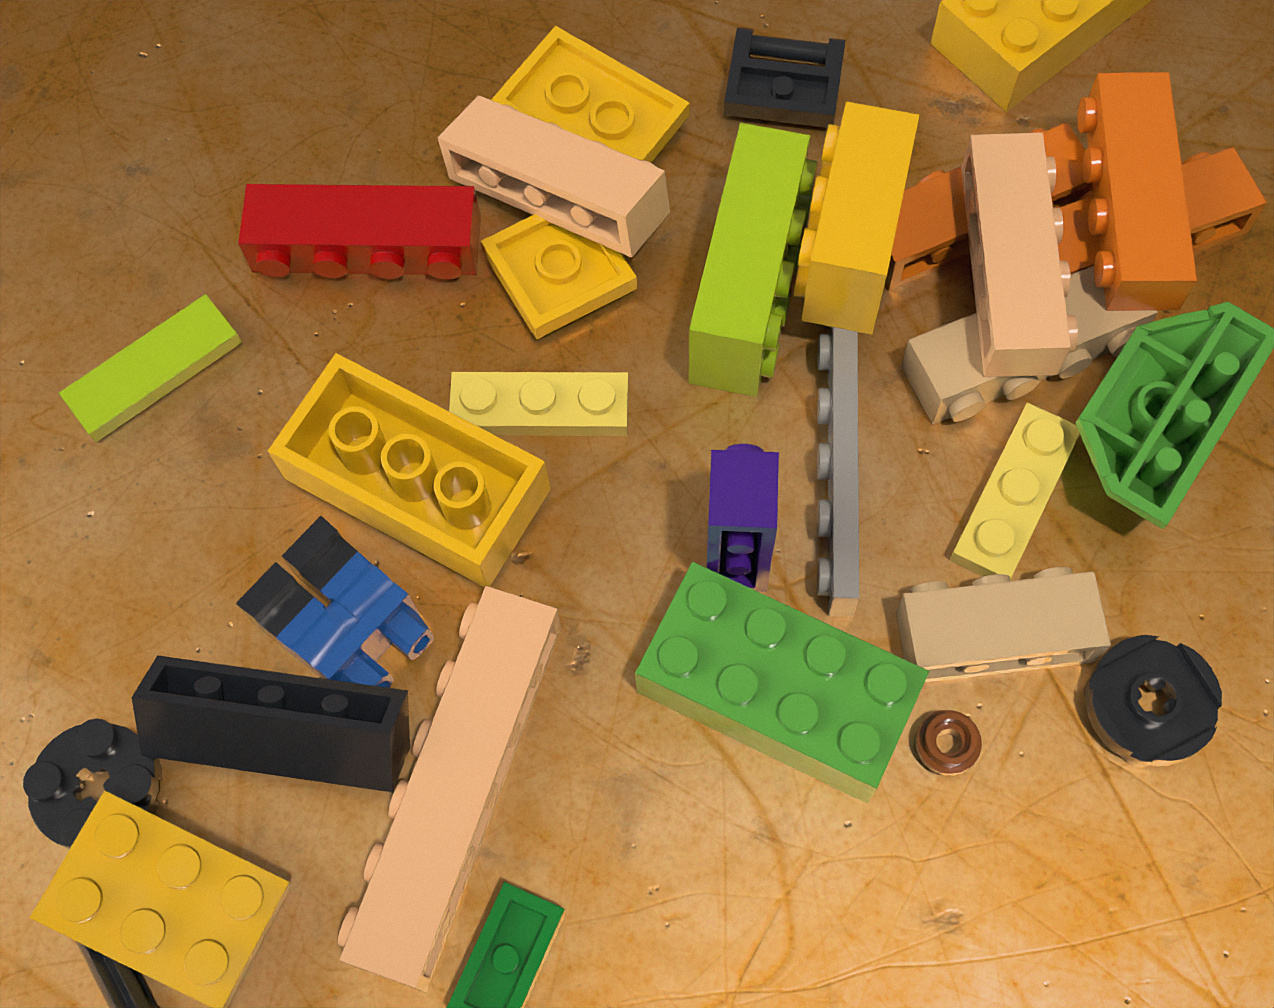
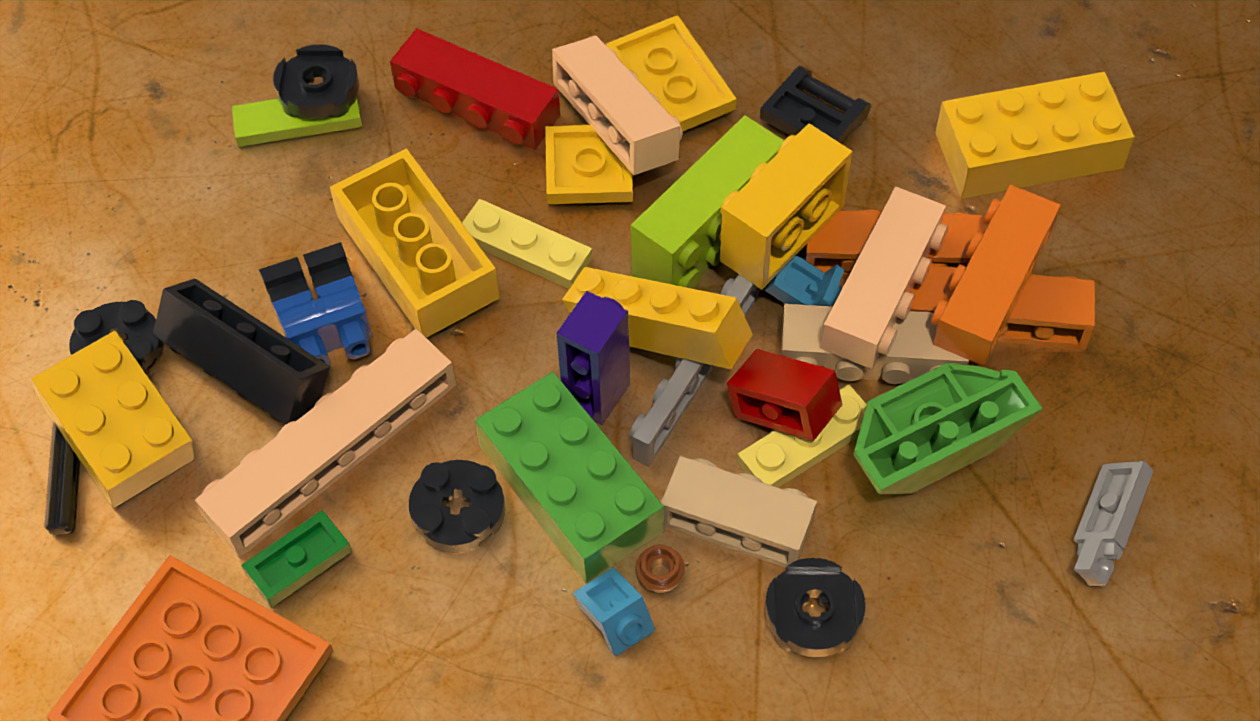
camera: 25 degrees right, 10 degrees down
none -> black plate [273,44,359,118]
none -> black plate [409,460,505,553]
none -> yellow brick [562,267,753,370]
none -> dark azure bracket [573,567,655,655]
none -> red brick [726,349,843,441]
none -> dark azure bracket [765,255,844,306]

